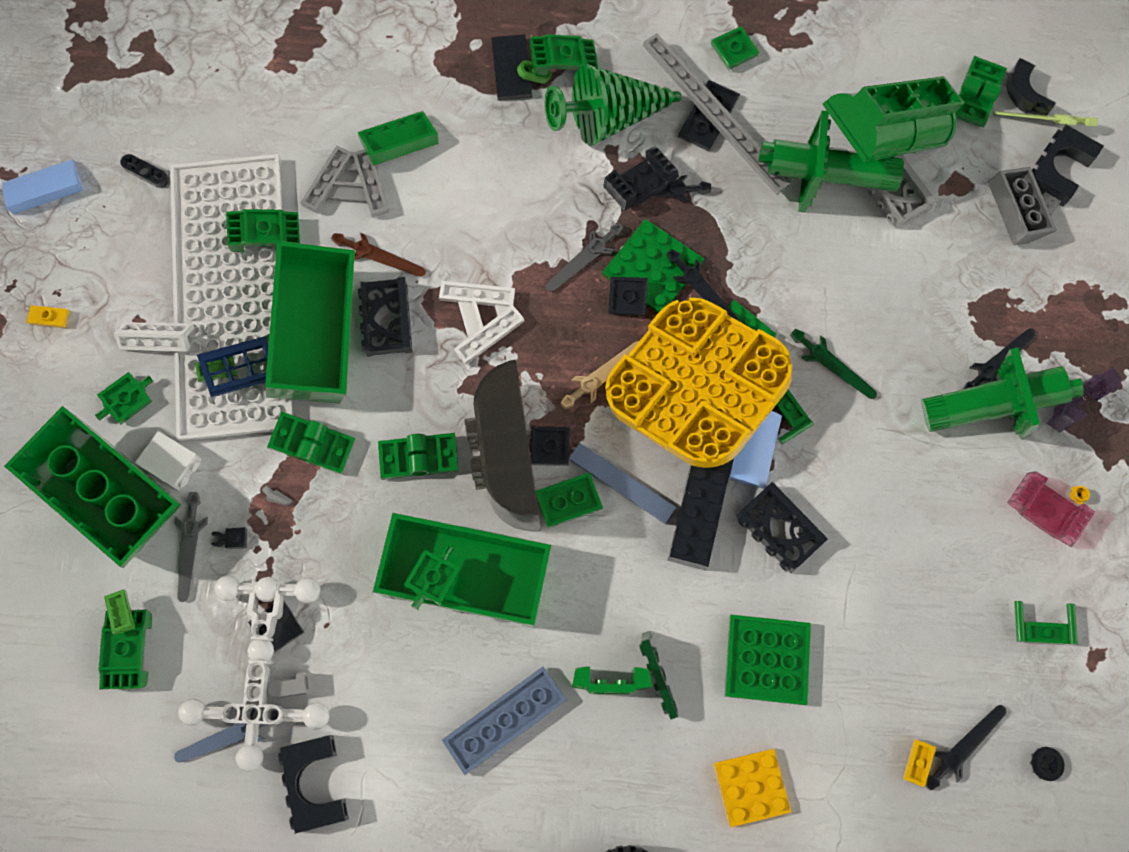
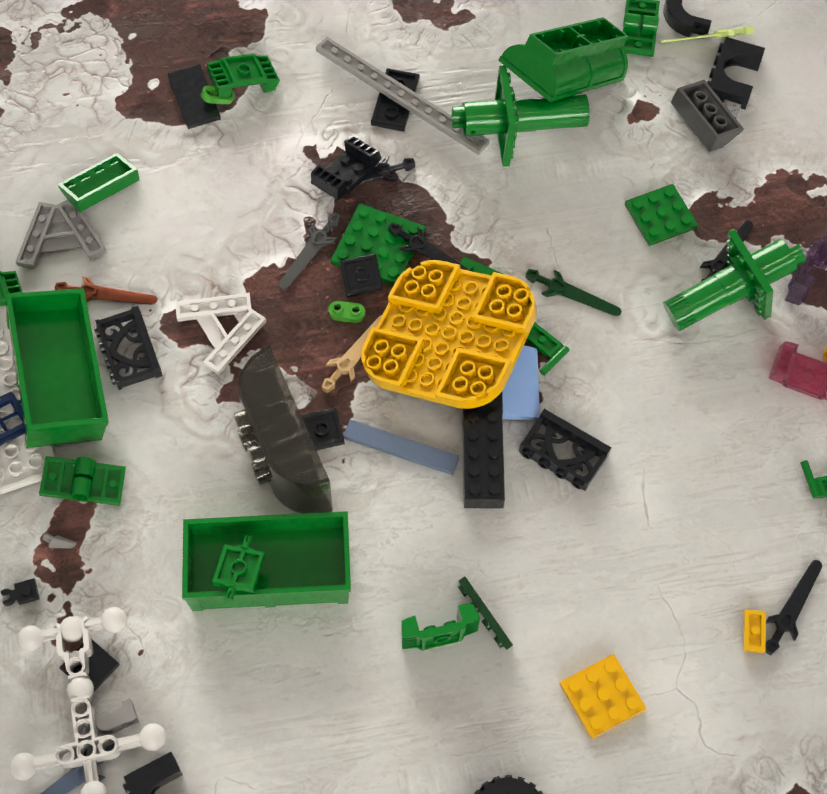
camera: 15 degrees left, 10 degrees down
green plate [378,433,459,480] -> none
sand blue plate [442,667,567,775] -> none
green plate [535,472,603,528] -> none
green plant [544,64,681,146] -> none
green plate [711,26,759,70] -> none
green plate [724,614,811,706] -> none
light grey fence [866,155,937,228] -> none
none -> bright green plate [328,301,365,323]
none -> green plate [625,184,698,246]

